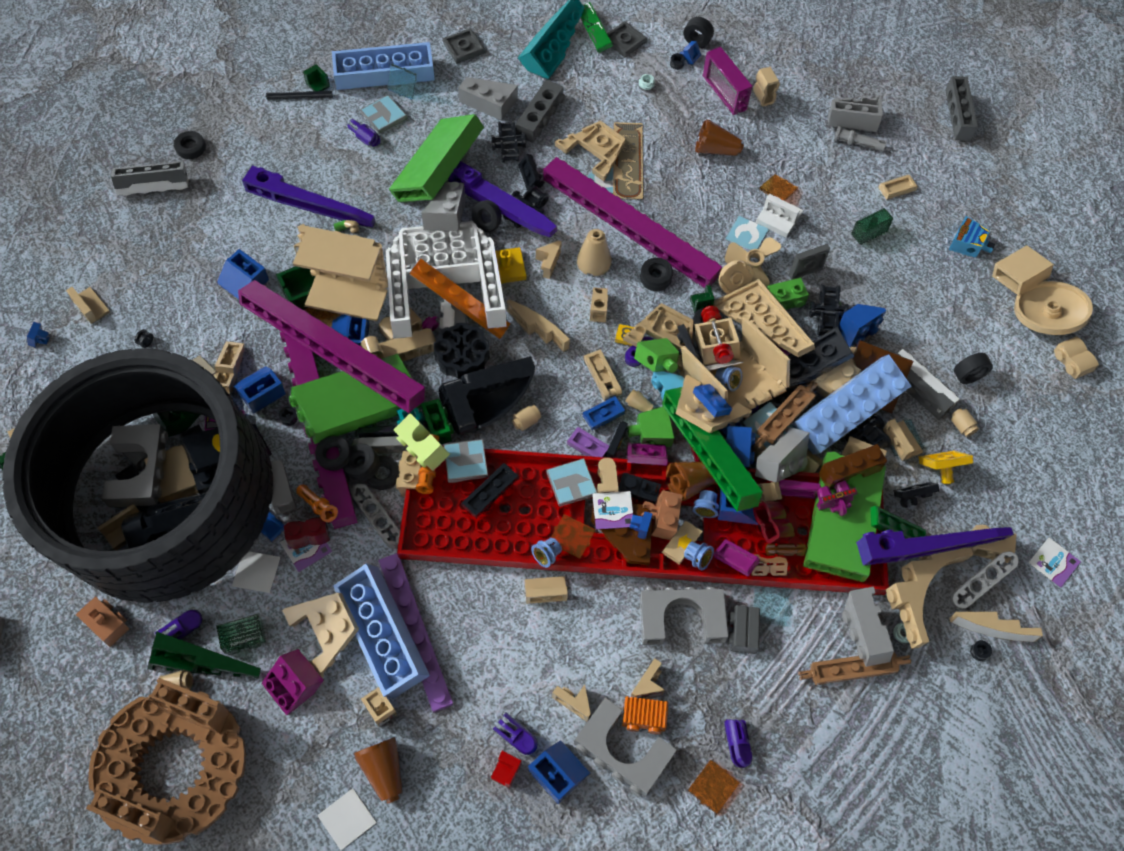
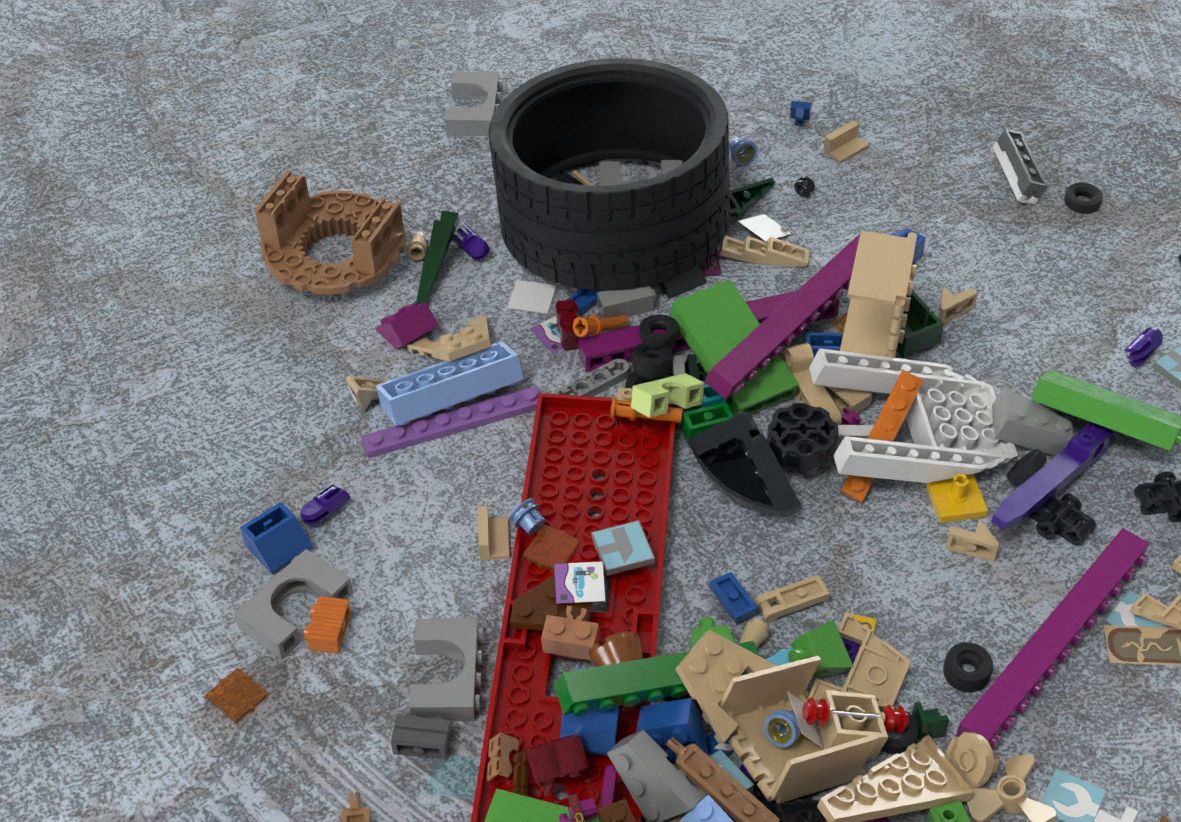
camera: 95 degrees right, 15 degrees down
nougat brick [75,596,129,647] -> none
clear green brick [216,614,266,655] -> none
blue slope [233,366,286,414] -> none
dark purple piece [242,165,376,228] -> none
white sticker [317,788,376,850] -> none
arm [333,220,359,233] -> none
dark orange cone [353,737,403,804] -> none
tile [443,439,488,483] -> none
black plate [462,463,519,519] -> none
red panel [491,751,522,789] -> none
tan slope [507,299,570,352] -> none
tan brick [512,405,541,431] -> none
black plate [518,154,545,191] -> none
tan slope [552,685,590,722] -> none
medium lavender plate [567,427,609,457] -> none
tan cone [577,229,612,276] -> none
tan leg [590,287,608,323] -> none
tan leg [597,458,619,493] -> none
black tile [606,421,628,458] -> none
black plate [618,472,661,504] -> none
magenta tile [627,443,668,466] -> none
blue tile [630,511,652,539] -> none
tan slope [631,658,665,699] -> none
tan tile [663,520,703,565] -> none
black plate [677,324,701,361] -> none
medium blue piece [684,541,714,571] -> none
blue plate [693,384,732,417] -> none
magenta tile [714,539,760,576] -> none
dark purple arm [724,719,752,768] -> none
tan leg [757,482,782,503] -> none

